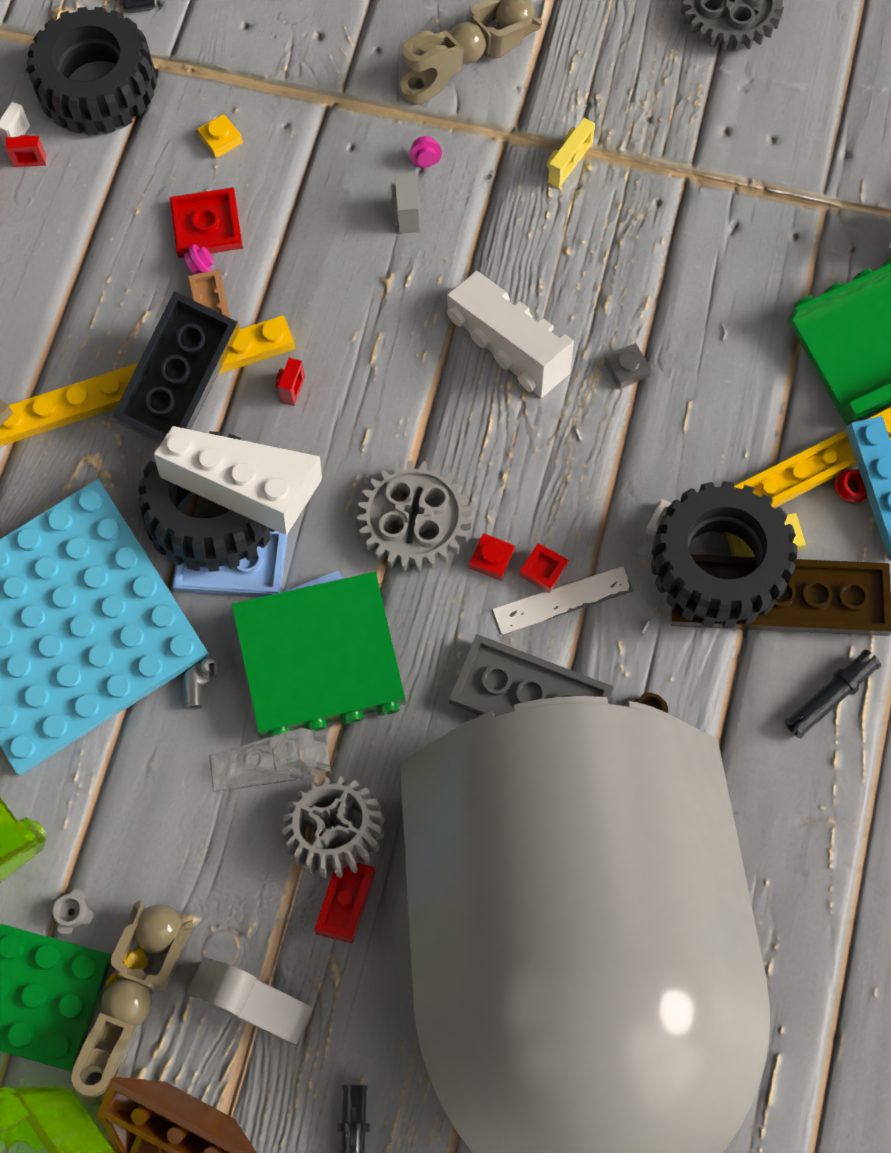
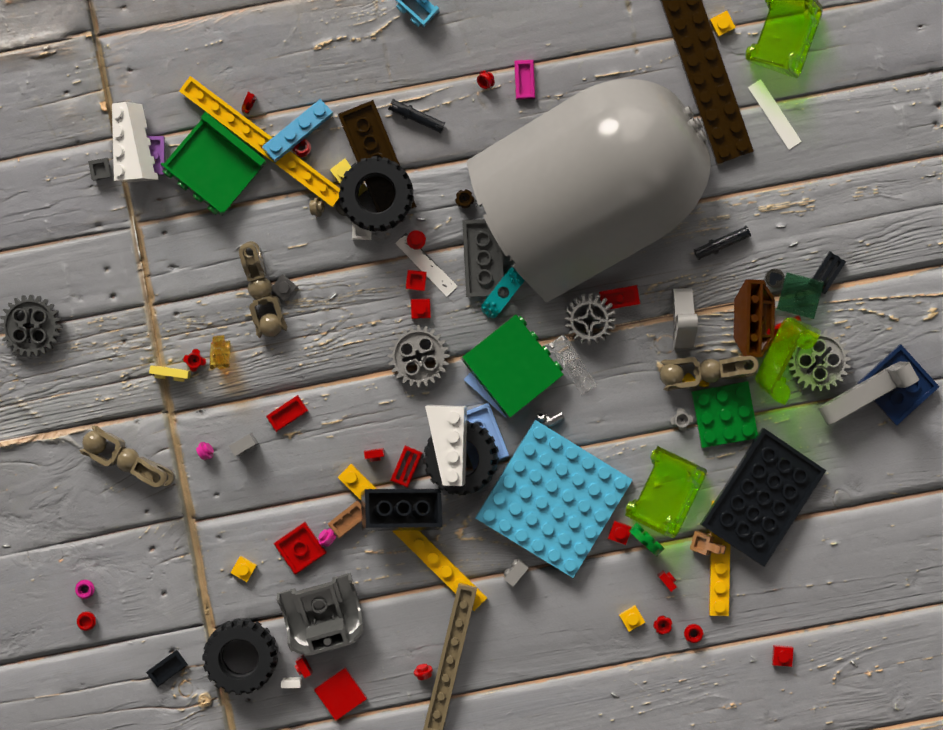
camera: 110 degrees left, 20 degrees up
white wedge [447,271,574,398] -> none
none -> red plate [183,349,206,372]
none -> clear yellow hips [210,335,231,370]
none -> dark tan piece [239,241,288,338]
none -> red tile [266,395,309,432]
none -> dark grey piece [277,573,363,656]
none -> dark tan plate [309,198,325,217]
none -> red tile [390,445,423,488]
none -> red plate [407,230,426,250]
none -> red plate [477,70,495,89]
none -> teal piece [481,267,525,318]
none -> dark pink tile [514,60,535,100]

